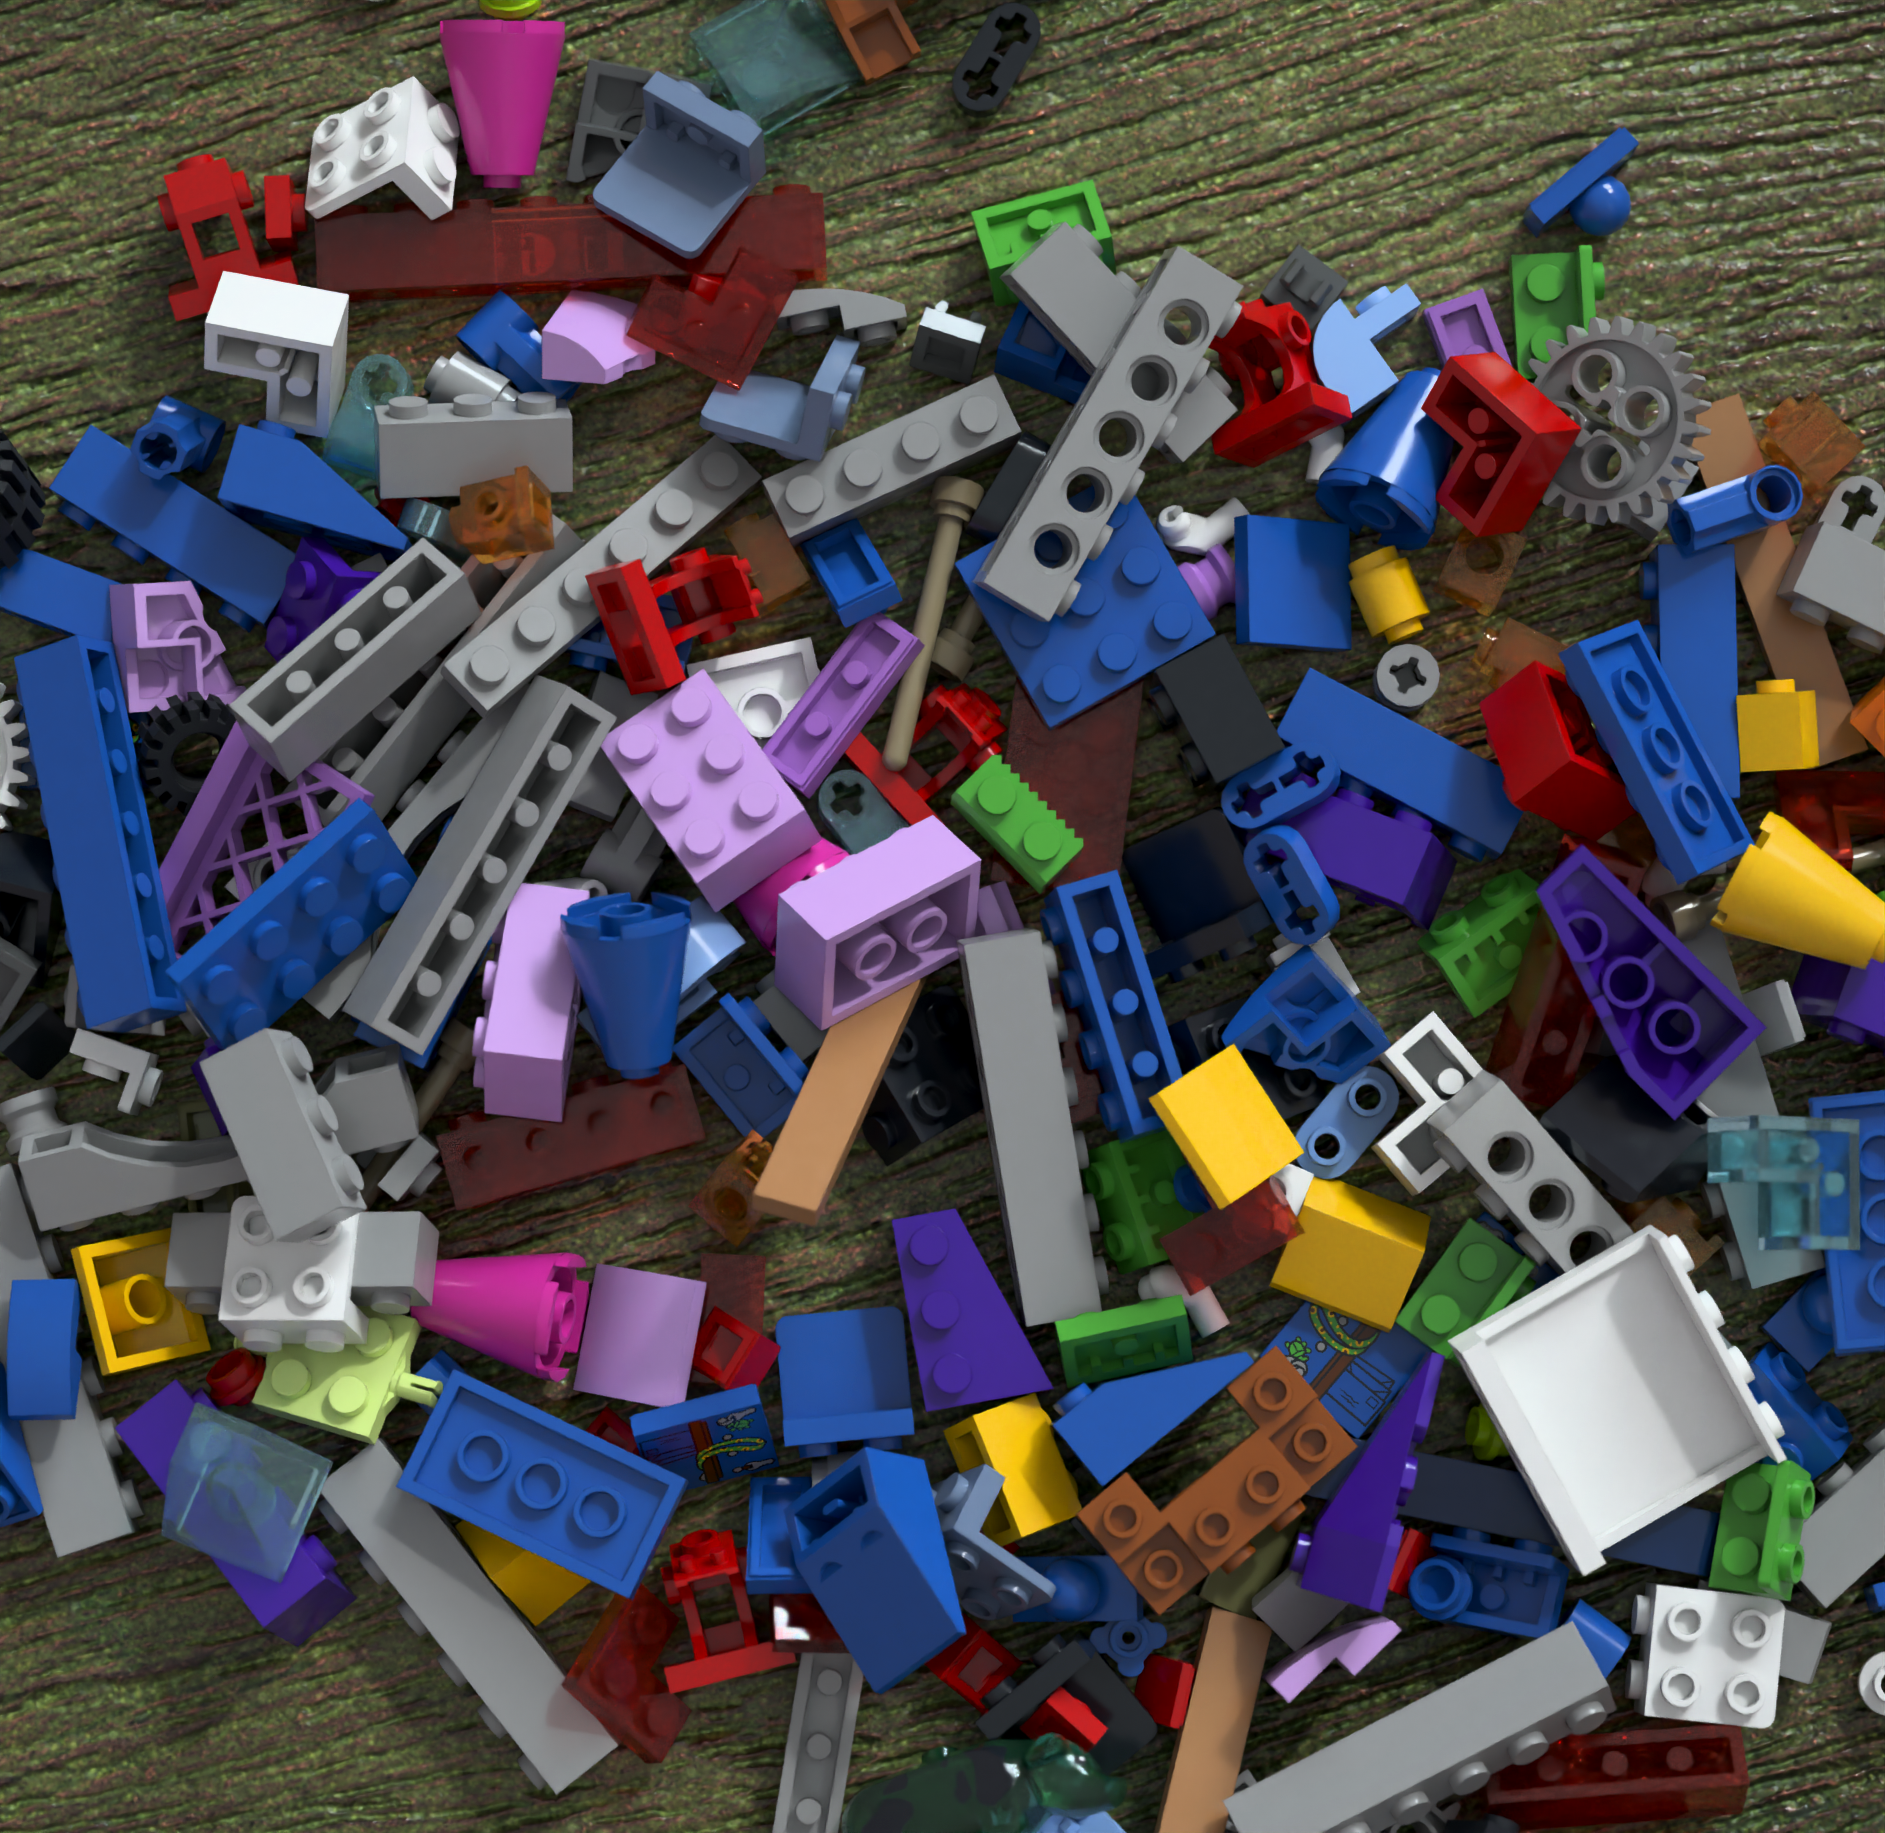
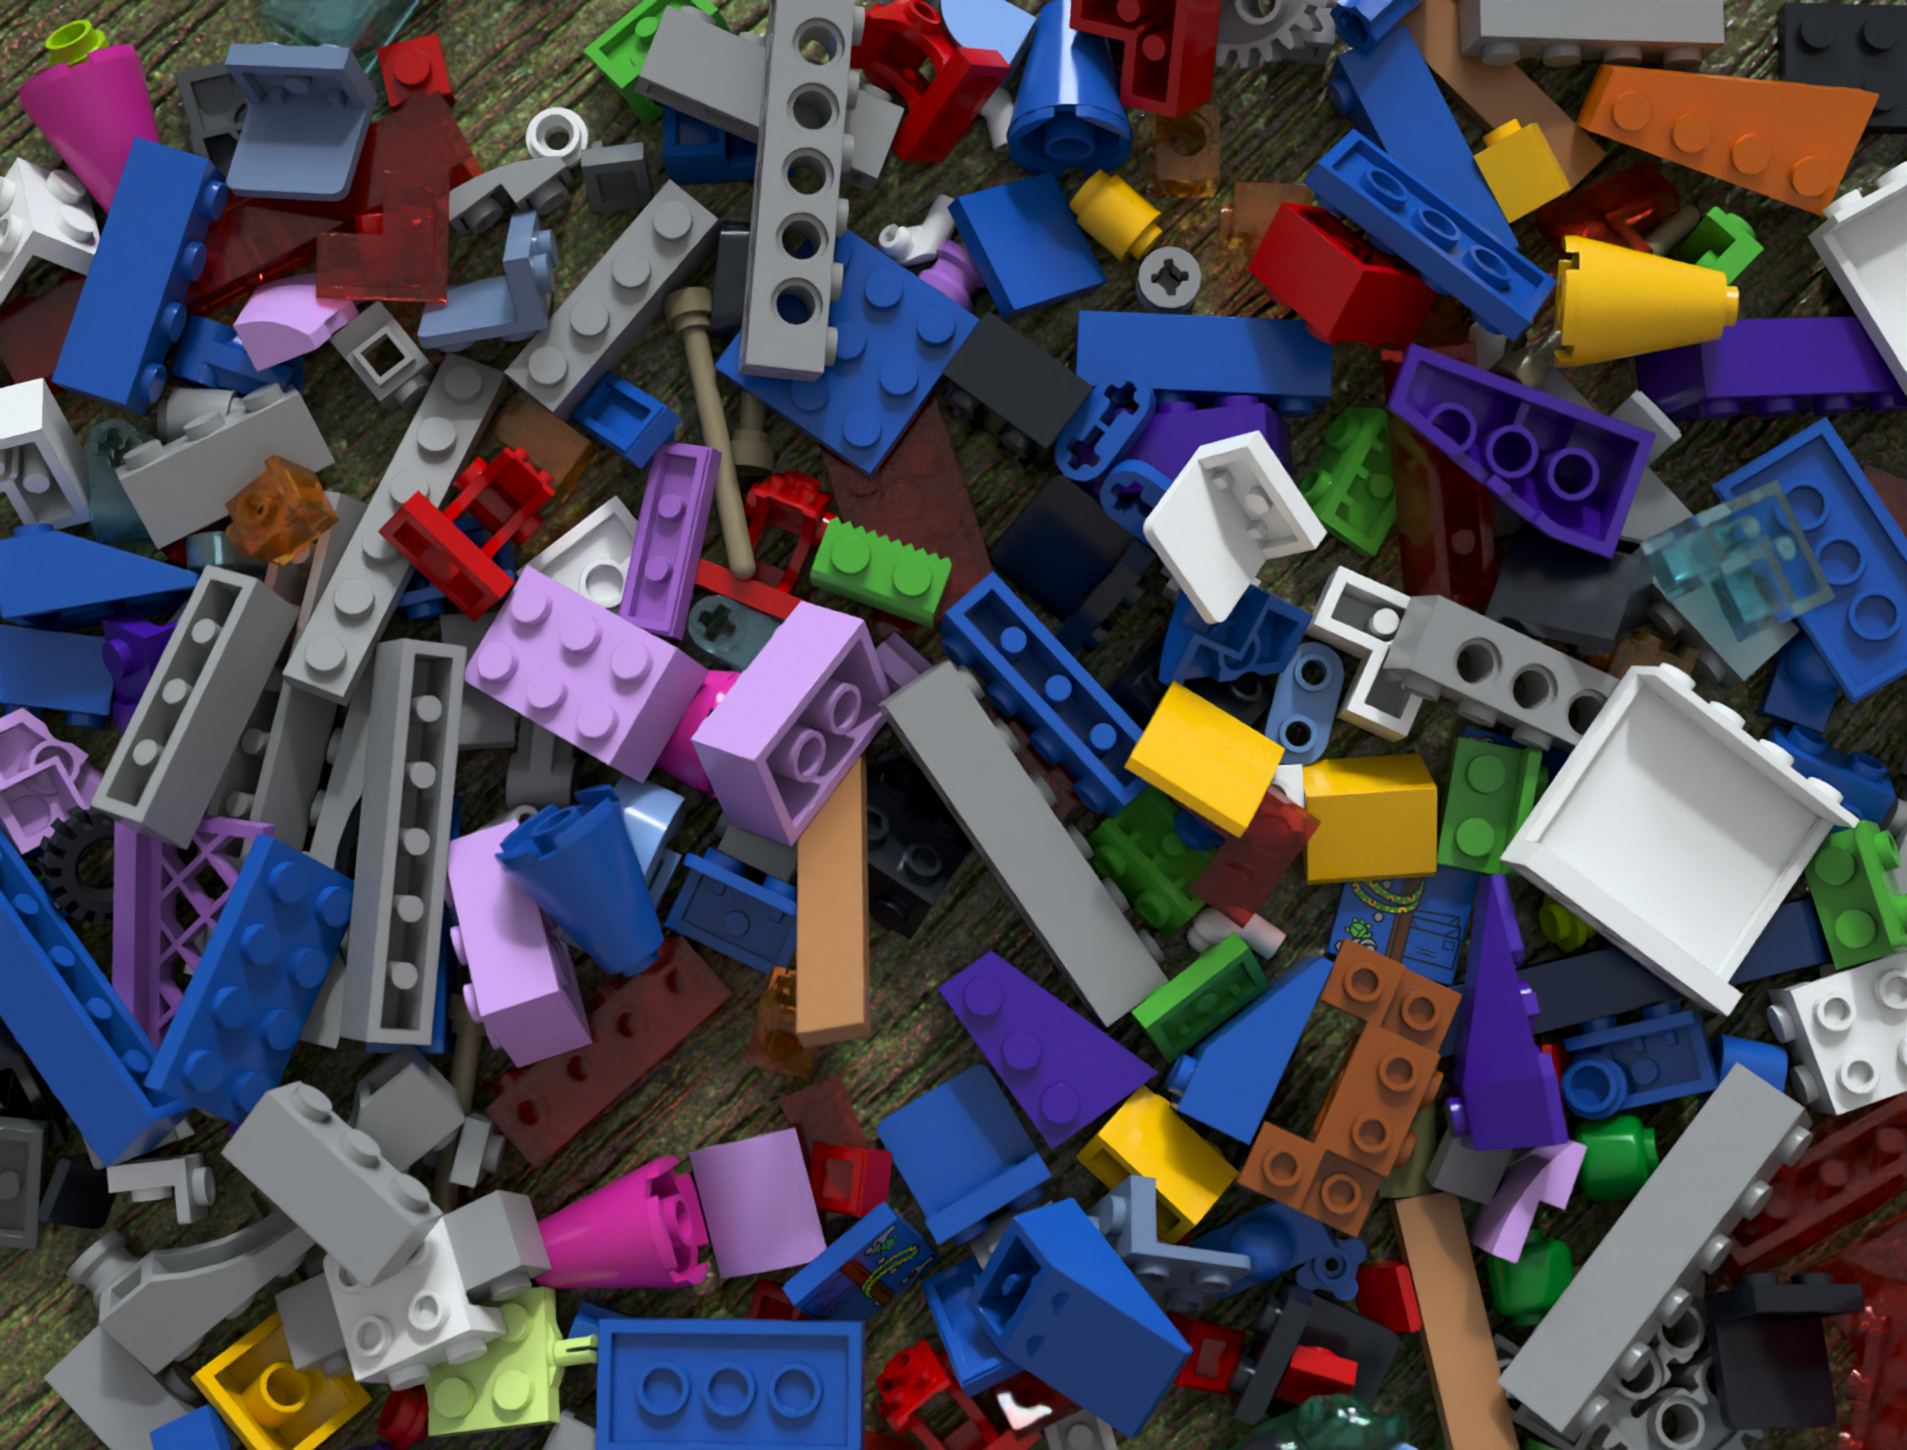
camera: 20 degrees left, 0 degrees up
none -> blue brick [51,136,228,417]
none -> light grey window [329,300,438,412]
none -> red plate [376,33,455,115]
none -> white plate [526,107,589,169]
none -> white bracket [1143,430,1327,624]
none -> green head [1485,1227,1575,1326]
none -> green head [1574,1114,1659,1202]

